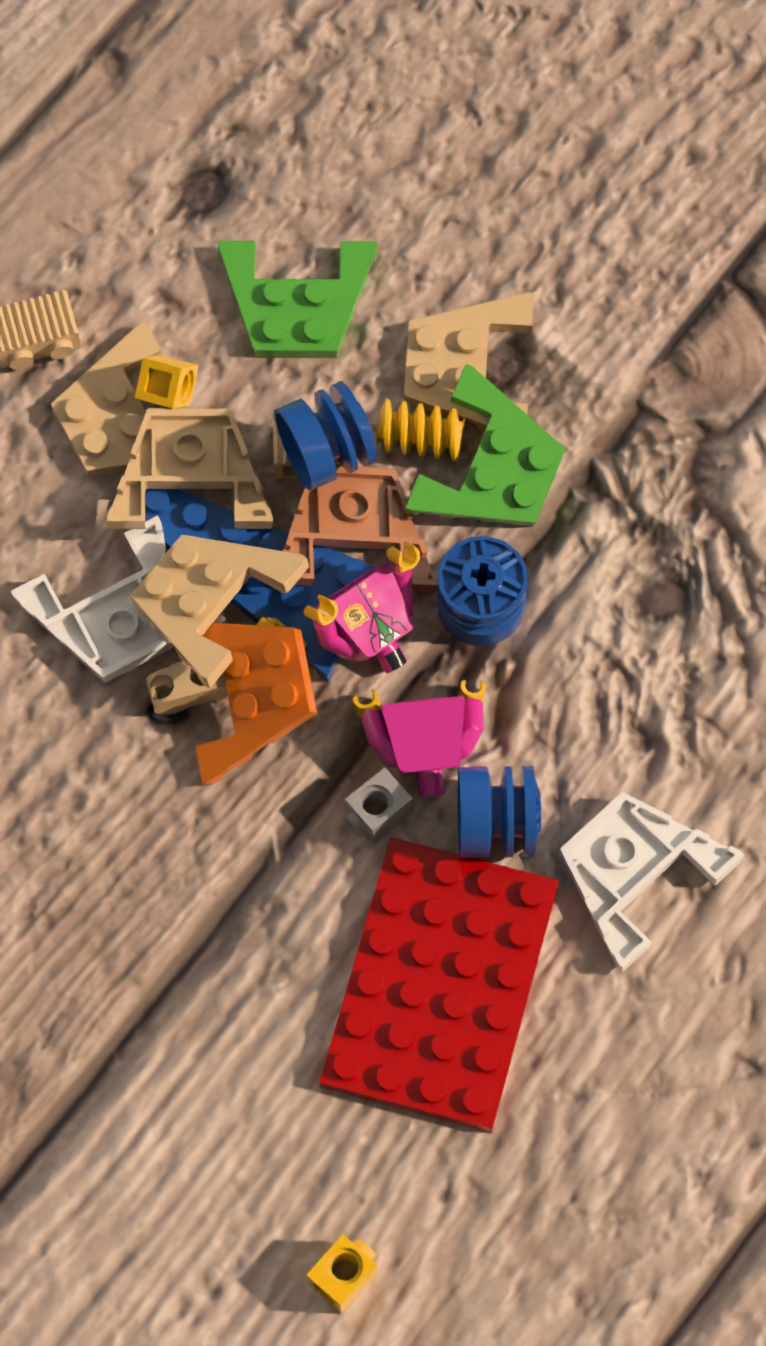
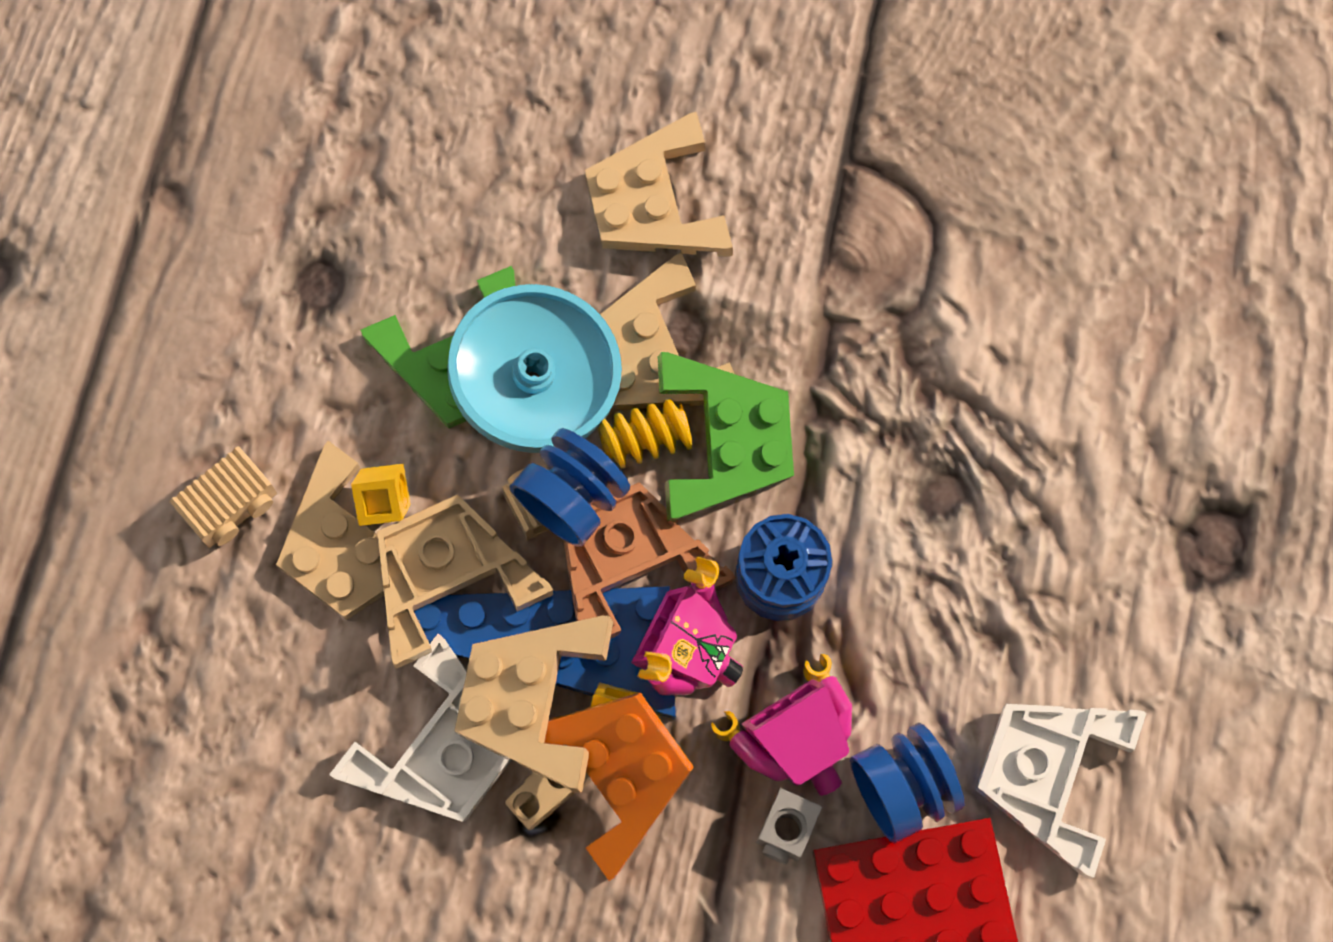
camera: 30 degrees left, 5 degrees up
none -> medium azure dish [447,284,622,453]
none -> tan wing [585,112,733,257]

